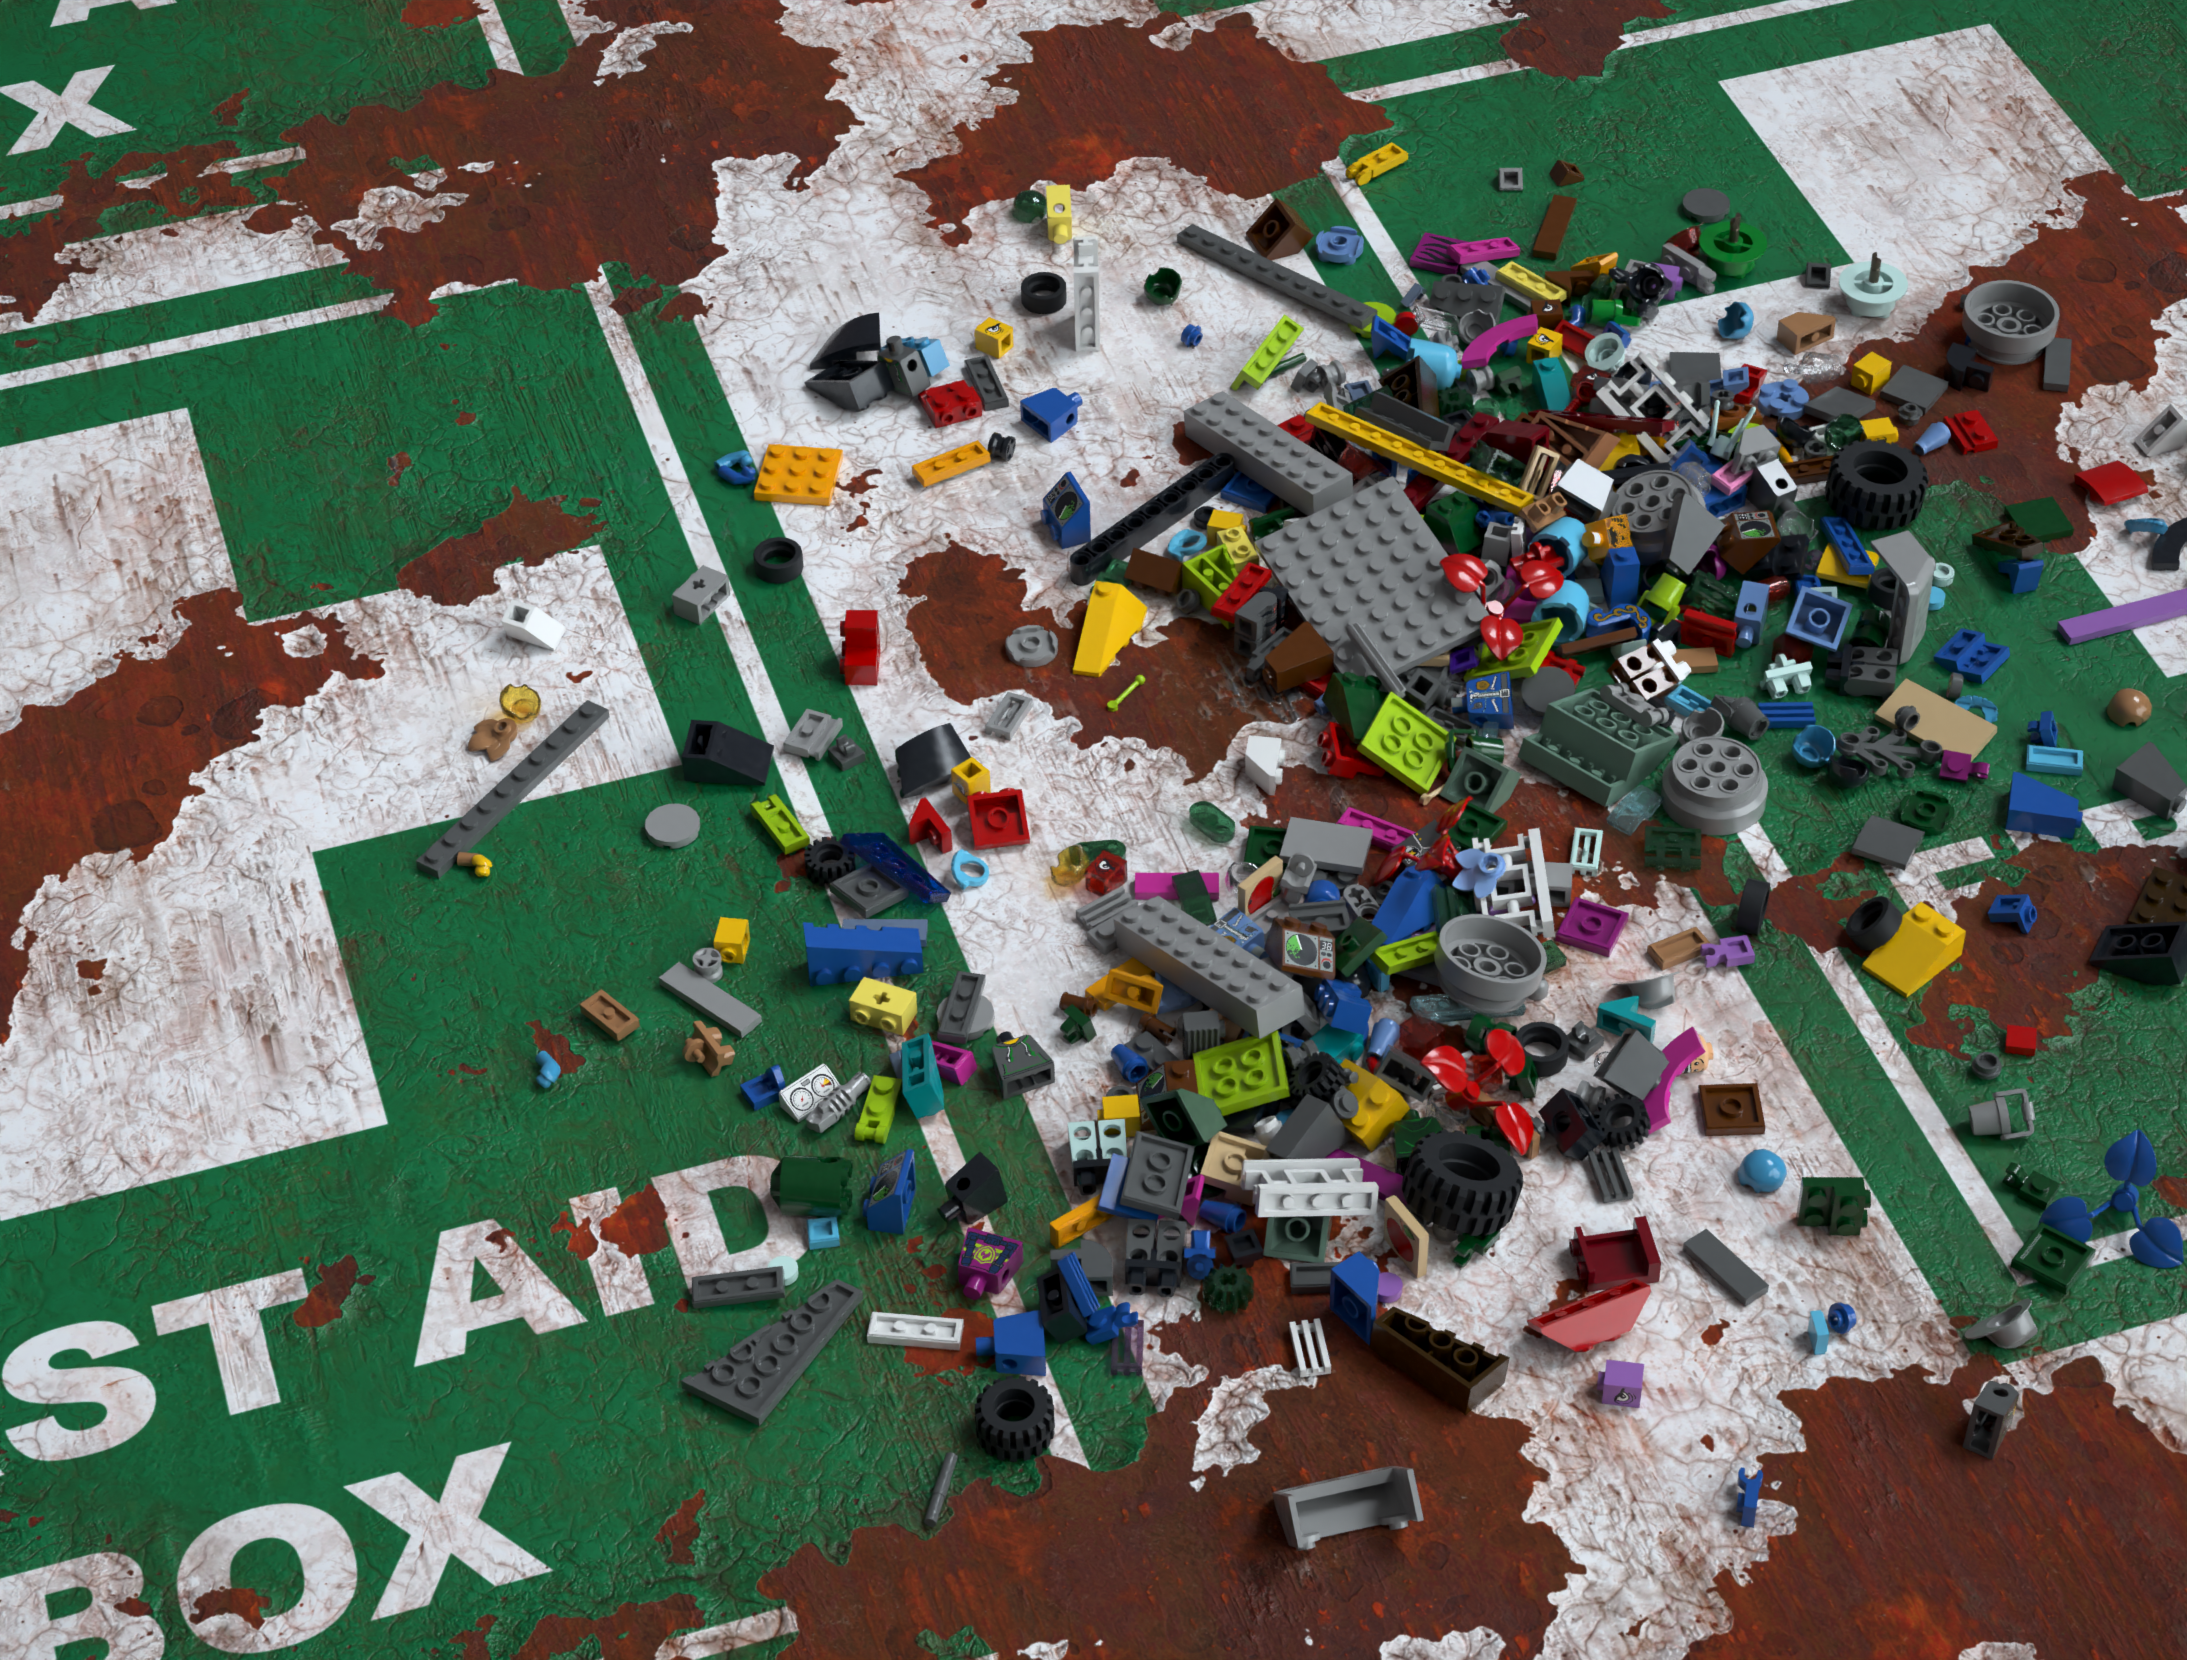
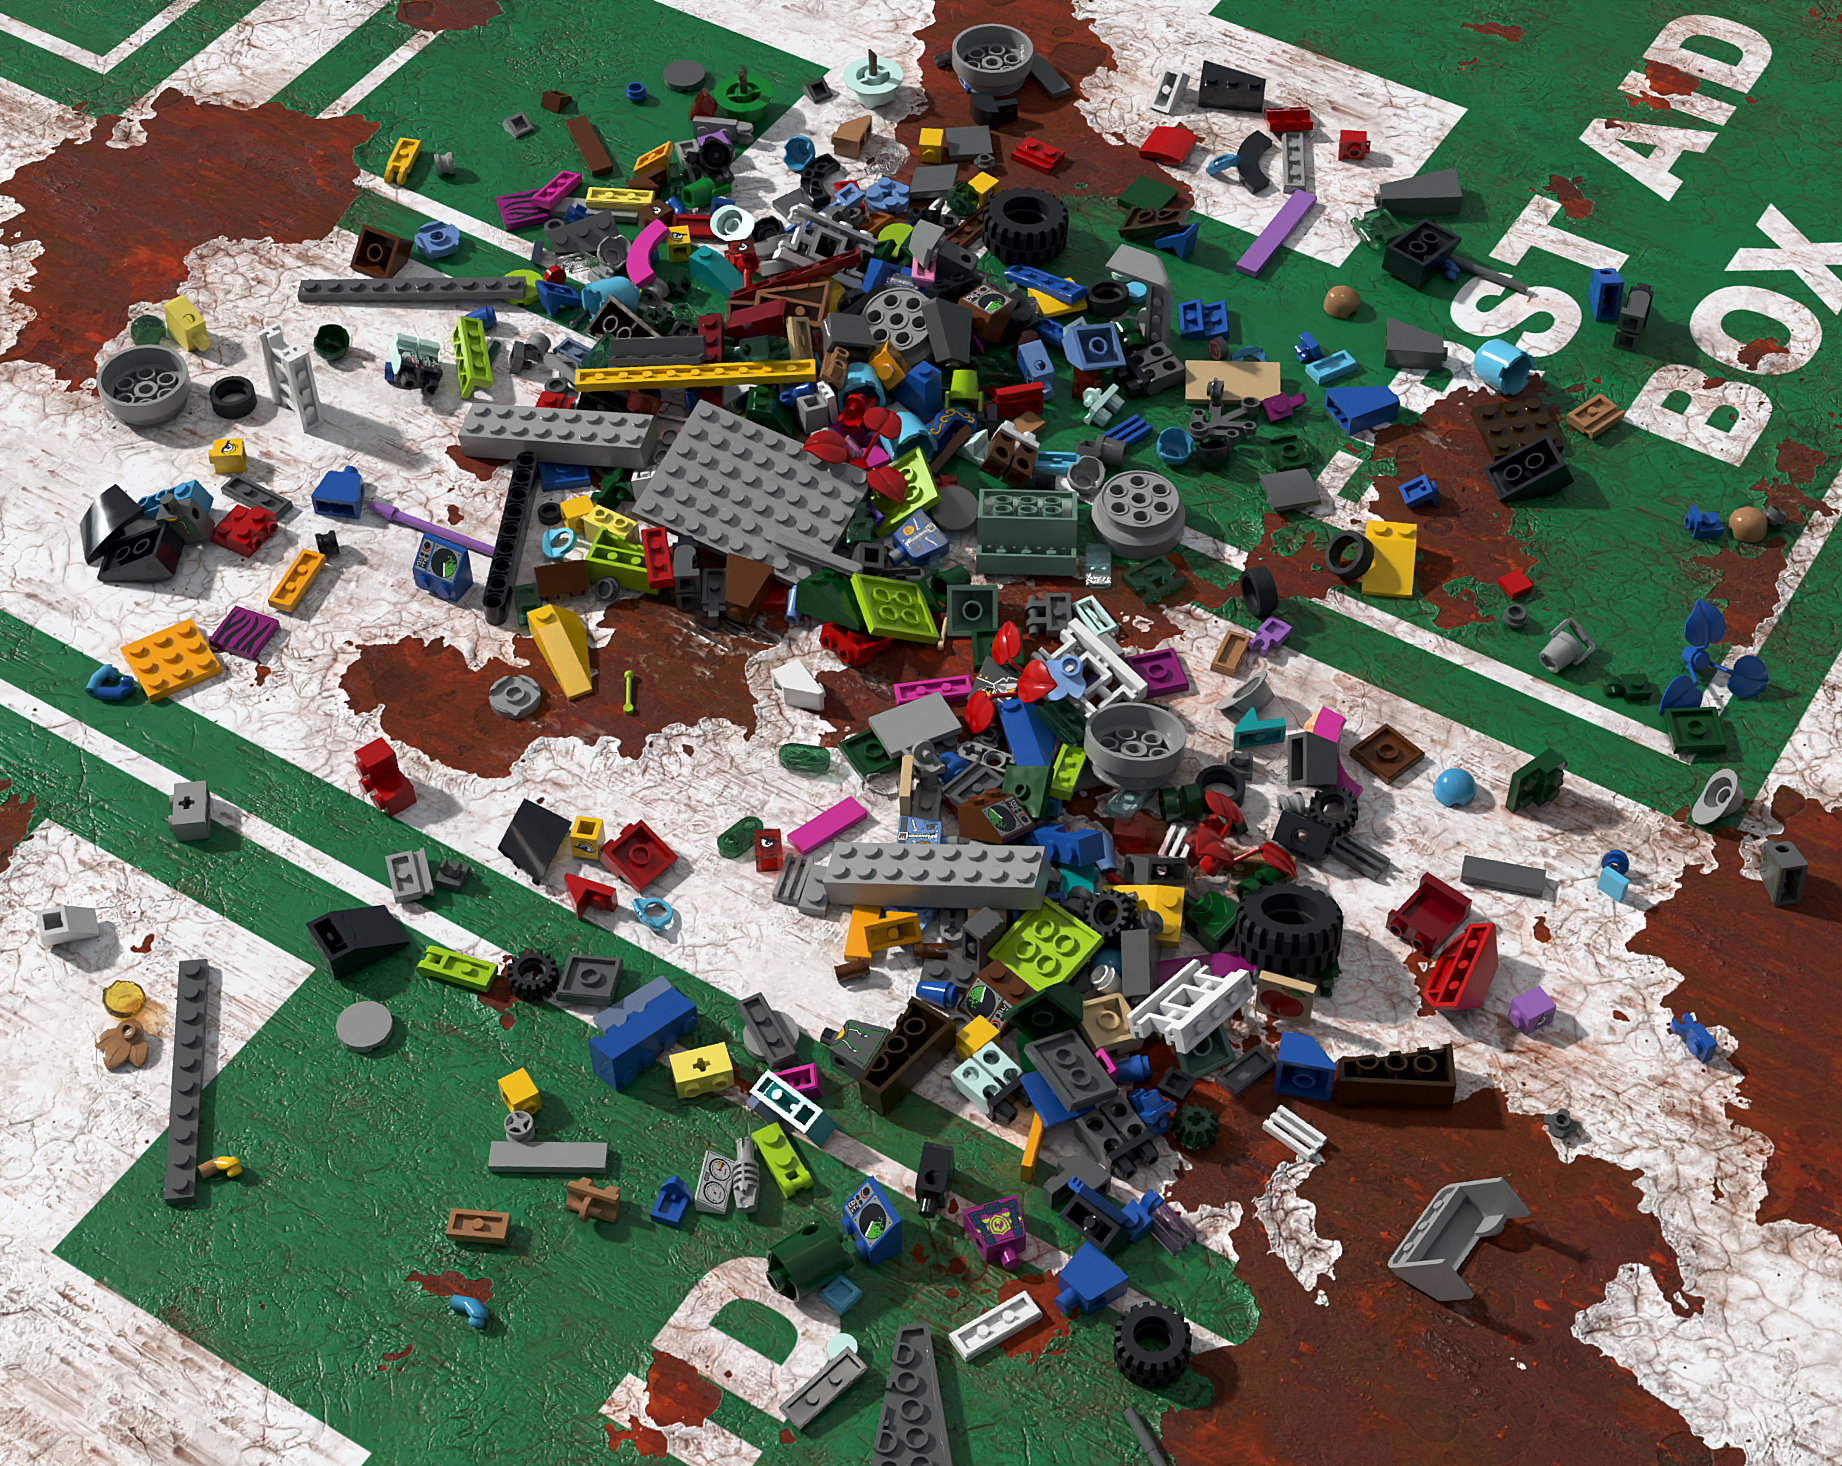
camera: 40 degrees left, 5 degrees up
black tyre [753,537,804,584] -> none
clear blue wing [840,832,951,904] -> none
light grey tile [985,692,1033,740] -> none
clear yellow hair [1050,844,1090,887] -> none
dark green tile [1060,1004,1097,1044] -> none
clear green slope [1172,869,1217,926] -> none
light grey plate [1600,682,1669,727] -> none
light aqua plant [1707,400,1756,460] -> none
medium blue cone [1913,422,1951,456] -> none
none -> light grey wheel [96,345,191,429]
none -> magenta tile [208,605,280,660]
none -> medium lavender bar [368,501,495,557]
none -> hips [389,333,443,395]
none -> light grey wheel [434,152,455,176]
none -> blue cone [465,306,497,329]
none -> blue plate [625,82,647,102]
none -> black tile [800,153,841,208]
none -> clear green plate [846,502,875,545]
none -> dark brown wedge [858,996,957,1116]
none -> black brick [924,273,974,304]
none -> dark grey plate [1025,593,1072,639]
none -> dark grey plate [1543,1108,1579,1139]

